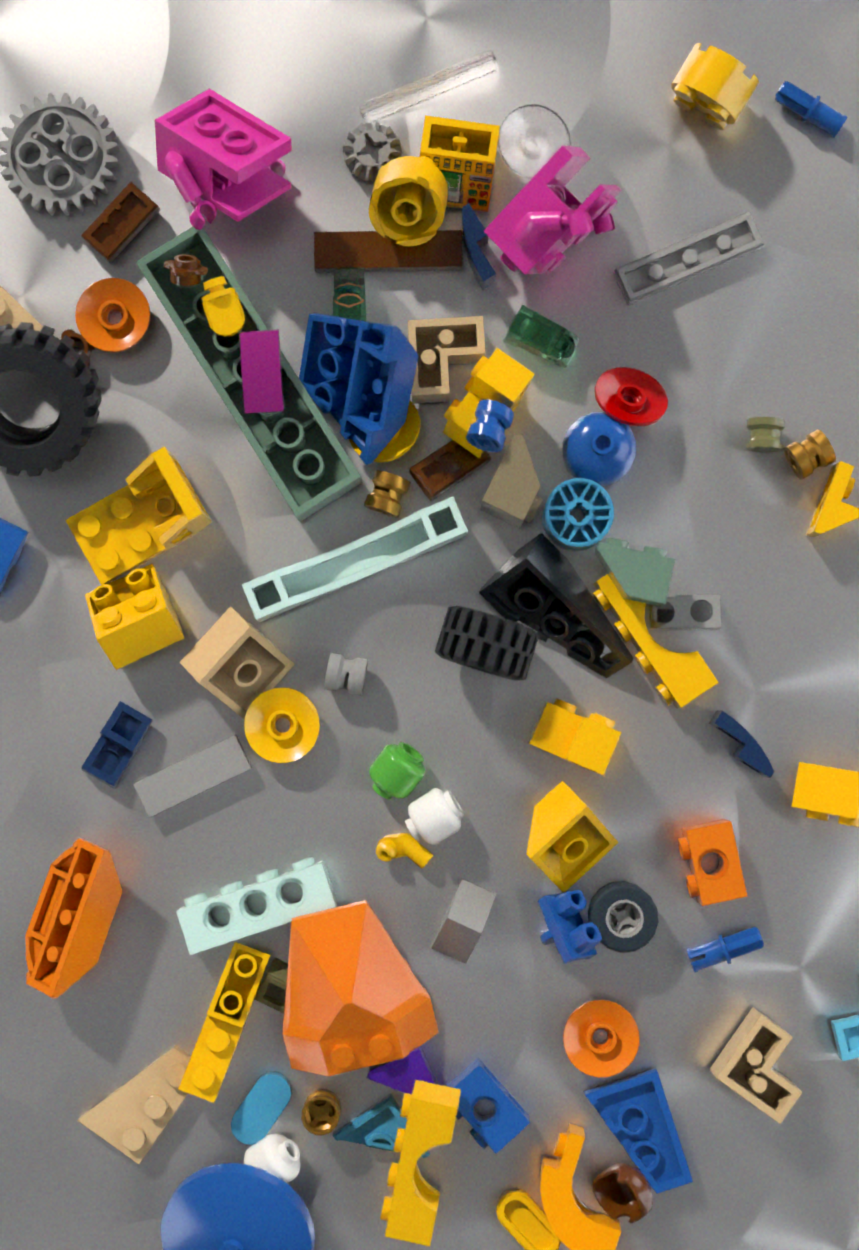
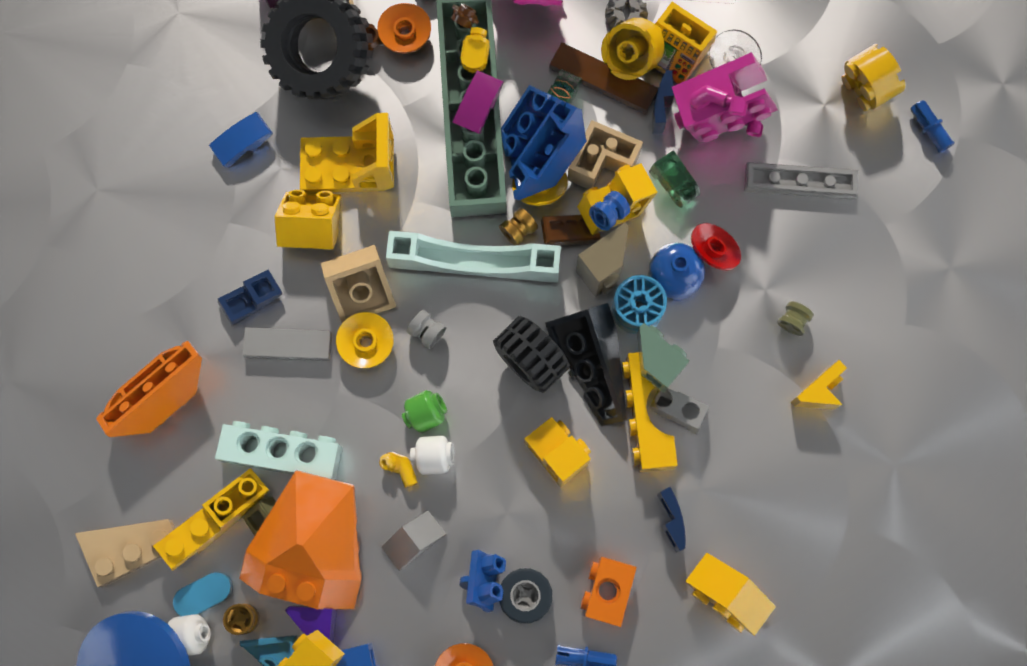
camera: 25 degrees right, 10 degrees down
yellow slope [526,781,619,893] -> none
pearl gold wheel [784,429,836,480] -> none

